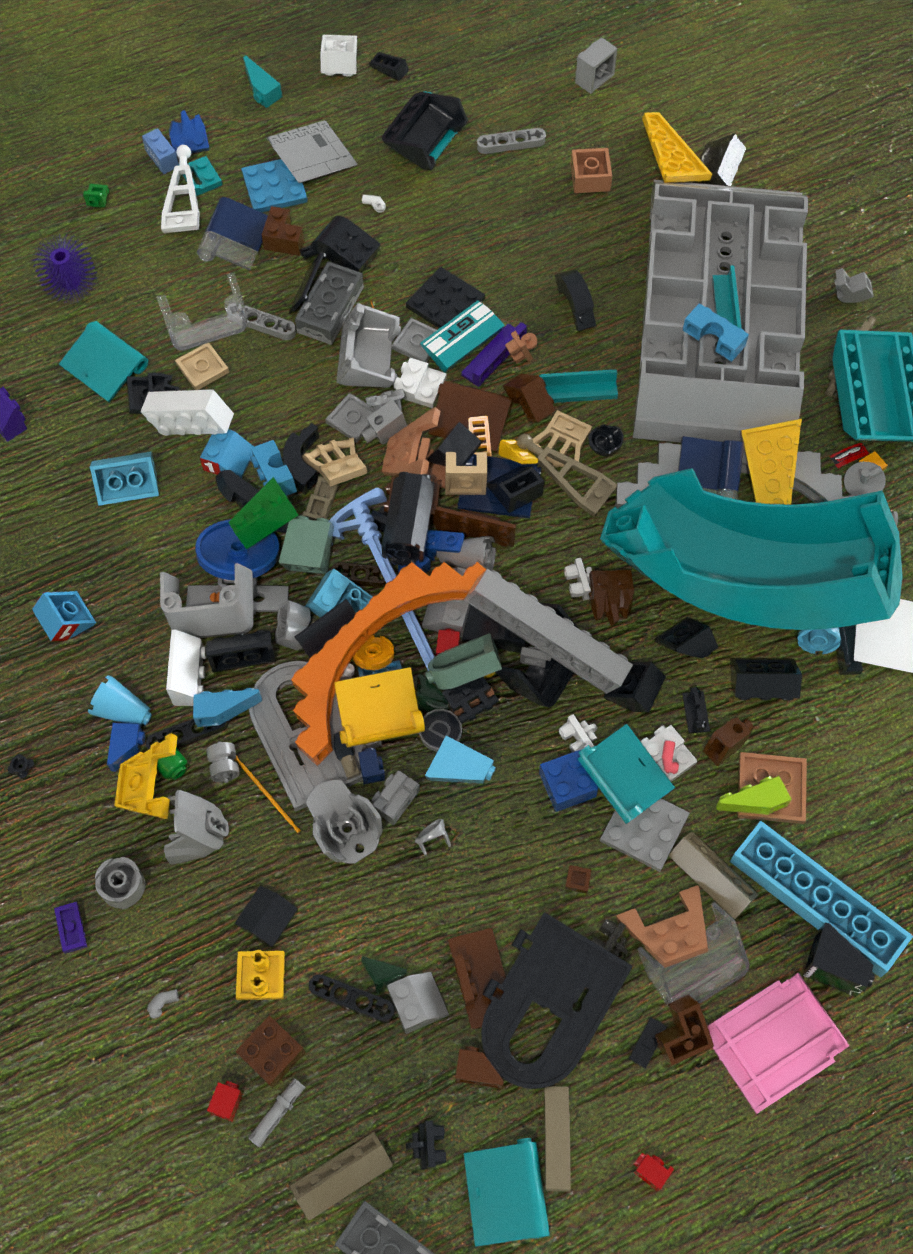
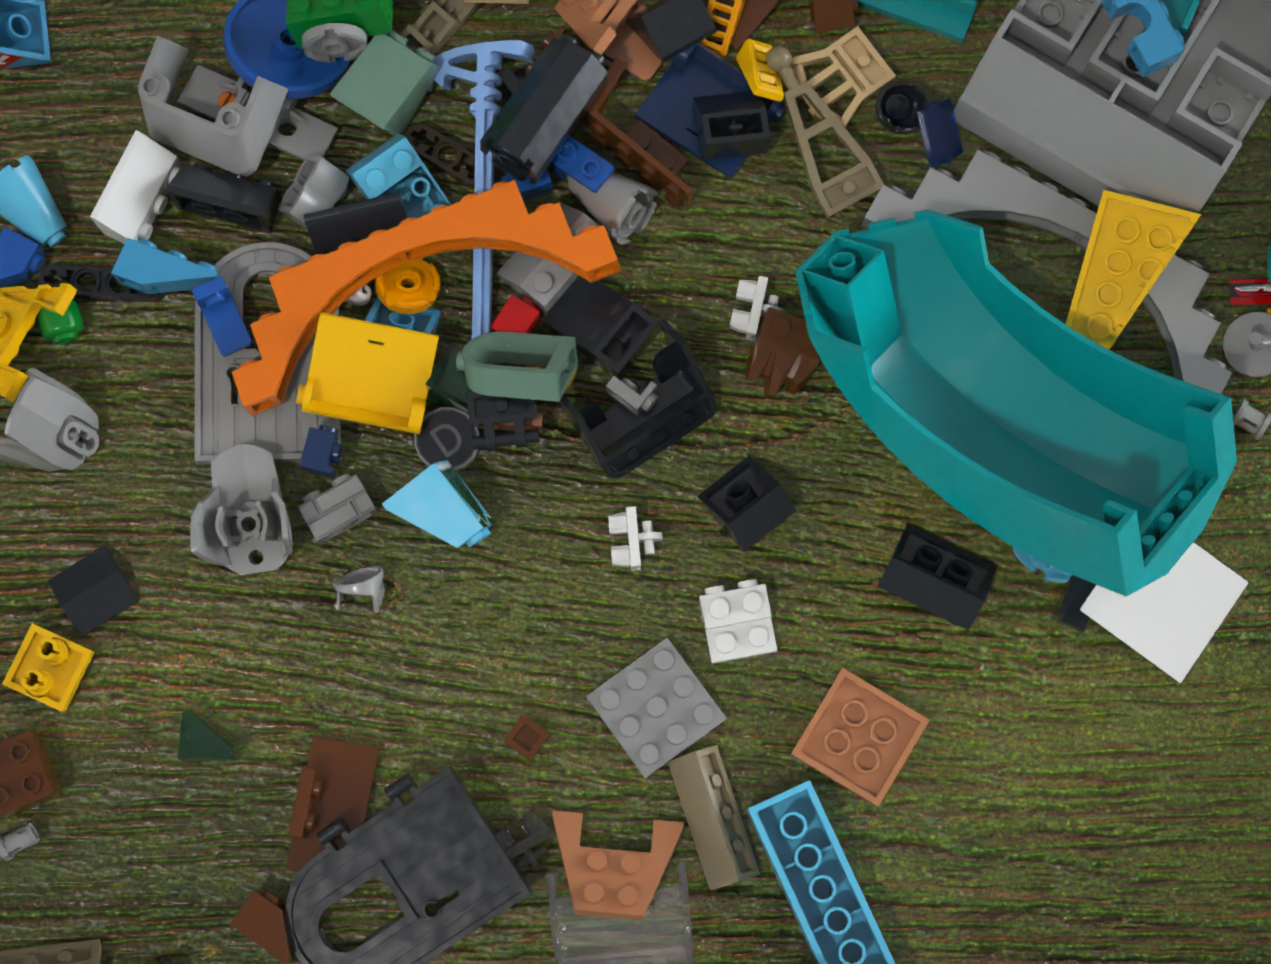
camera: 25 degrees right, 15 degrees up
light grey wheel [206,741,240,783] -> none
light orange piece [235,755,301,833] -> none
black beam [309,974,395,1023] -> none
piece [334,732,360,780] -> none
light grey slope [387,972,449,1034] -> none
tan panel [445,452,487,495] -> none
light grey brick [464,569,633,694] -> none
blue brick [539,750,598,812] -> none
teal door [577,724,675,824] -> none
black slope [654,617,719,659] -> none
coral arm [662,741,679,774] -> none
dark blue door [678,436,744,499] -> none
black hinge [682,687,710,734] -> none
reddish brown torso [703,717,754,767] -> none
lime slope [716,776,792,815] -> none
none -> blue bracket [191,276,252,357]
none -> light grey tile [302,23,367,63]
none -> clear blue piece [917,98,963,167]

